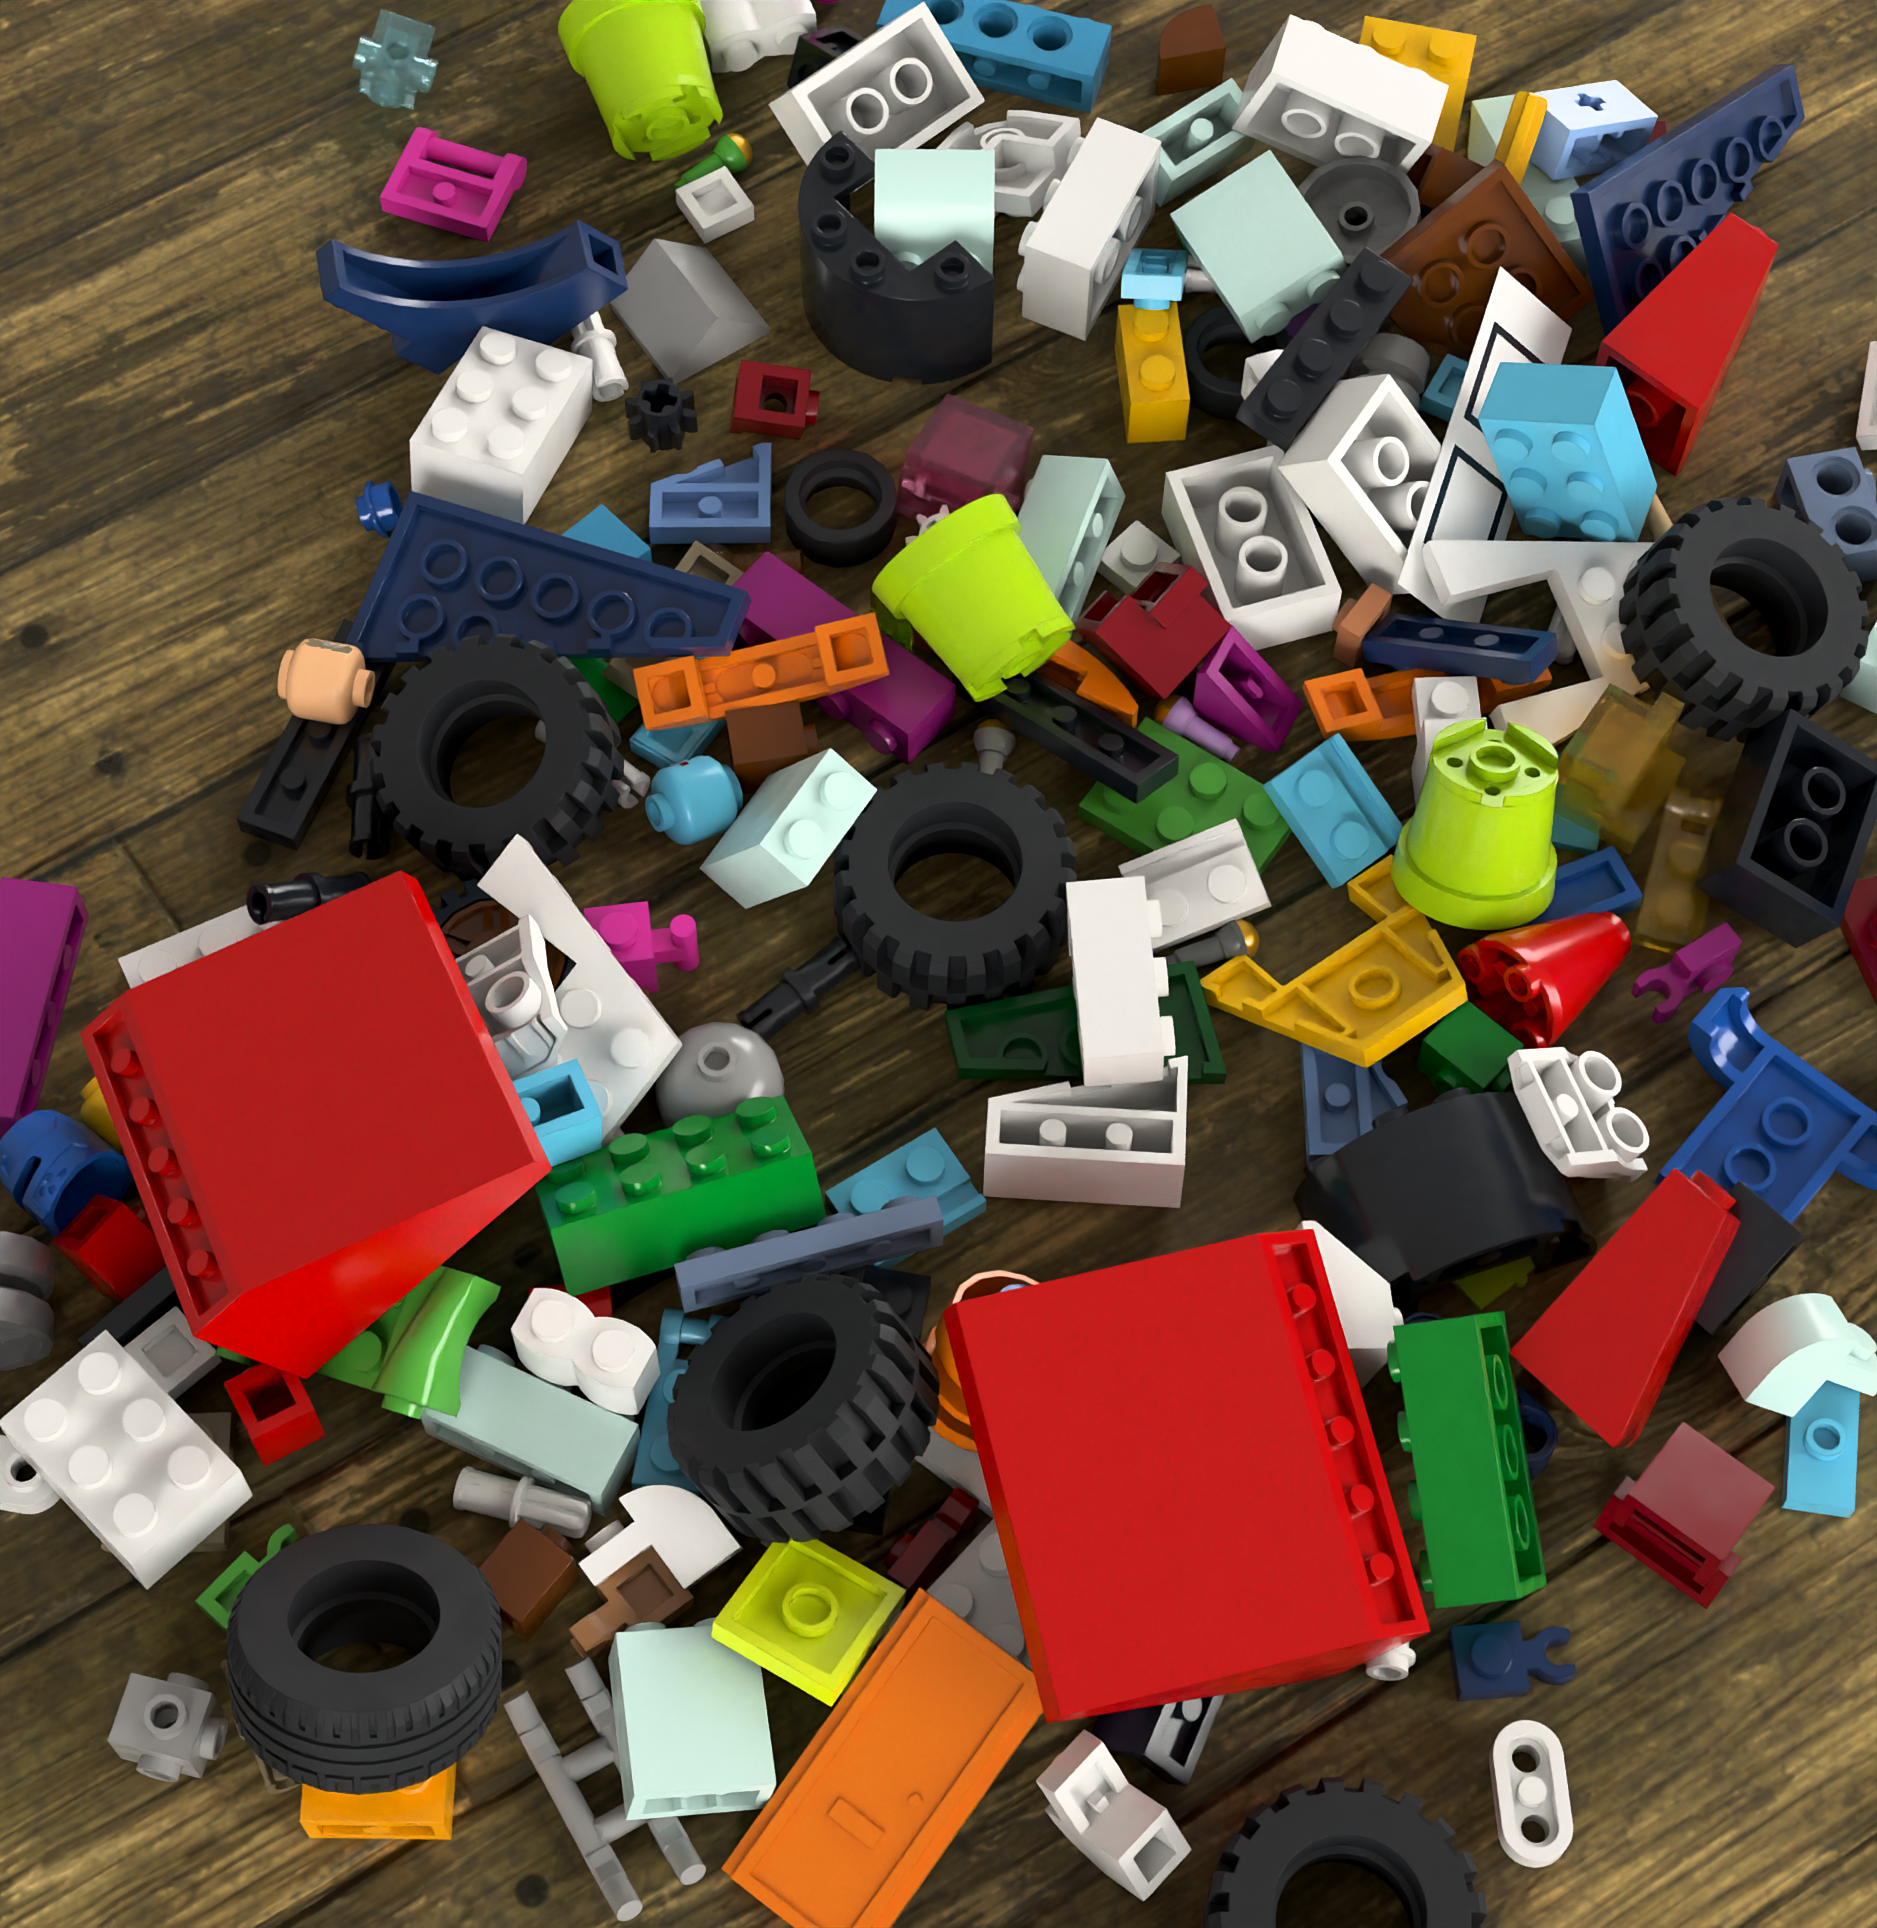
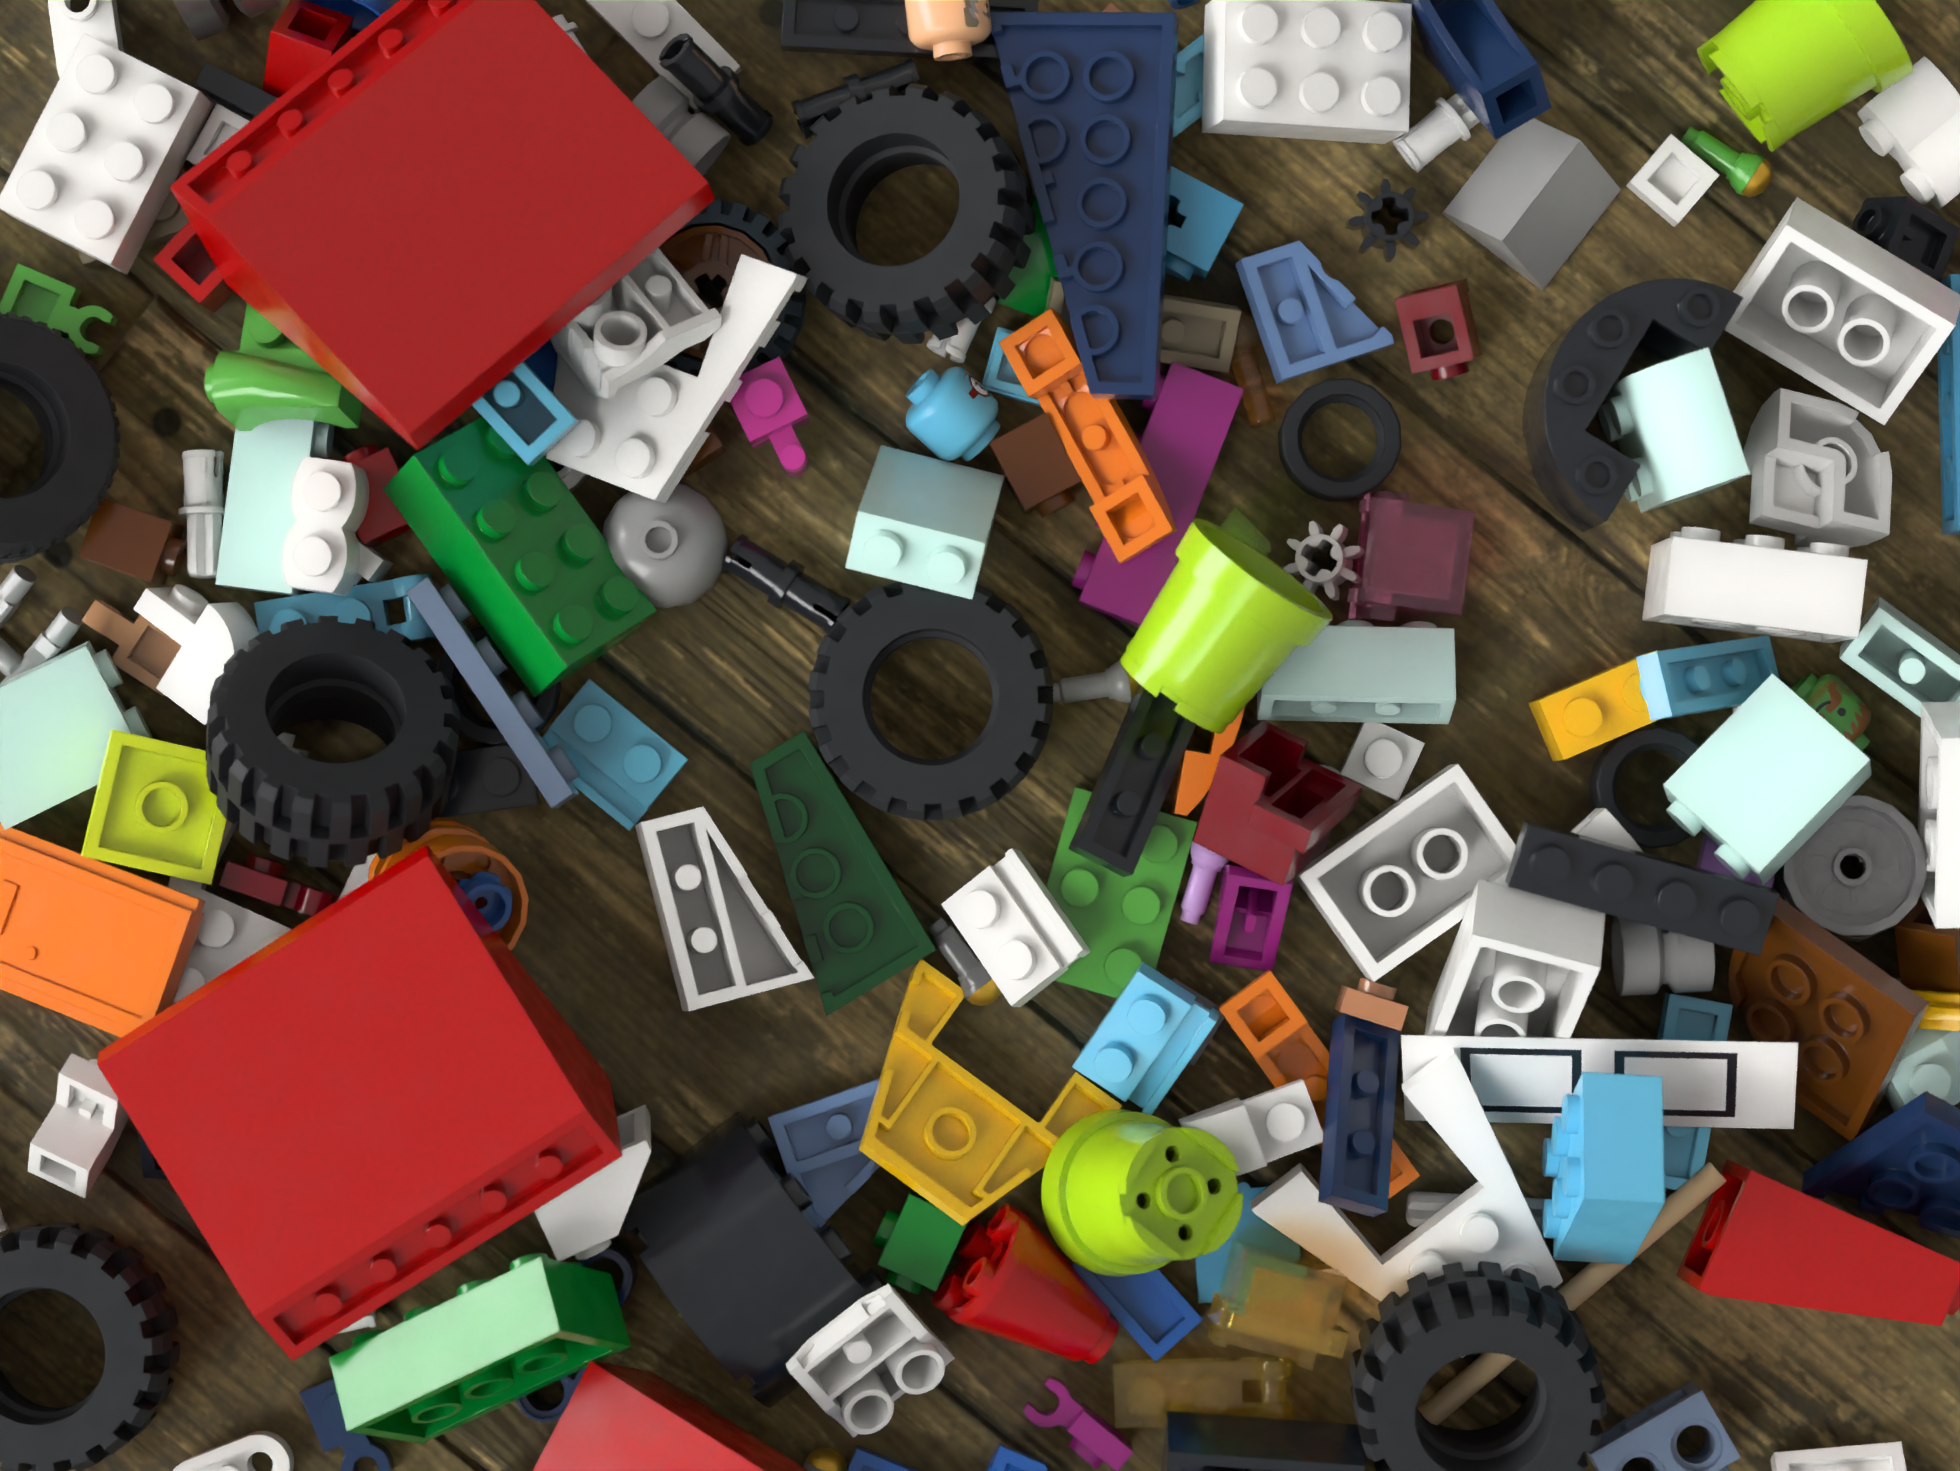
camera: 70 degrees right, 25 degrees up
white wedge [1066,876,1175,1087] -> none

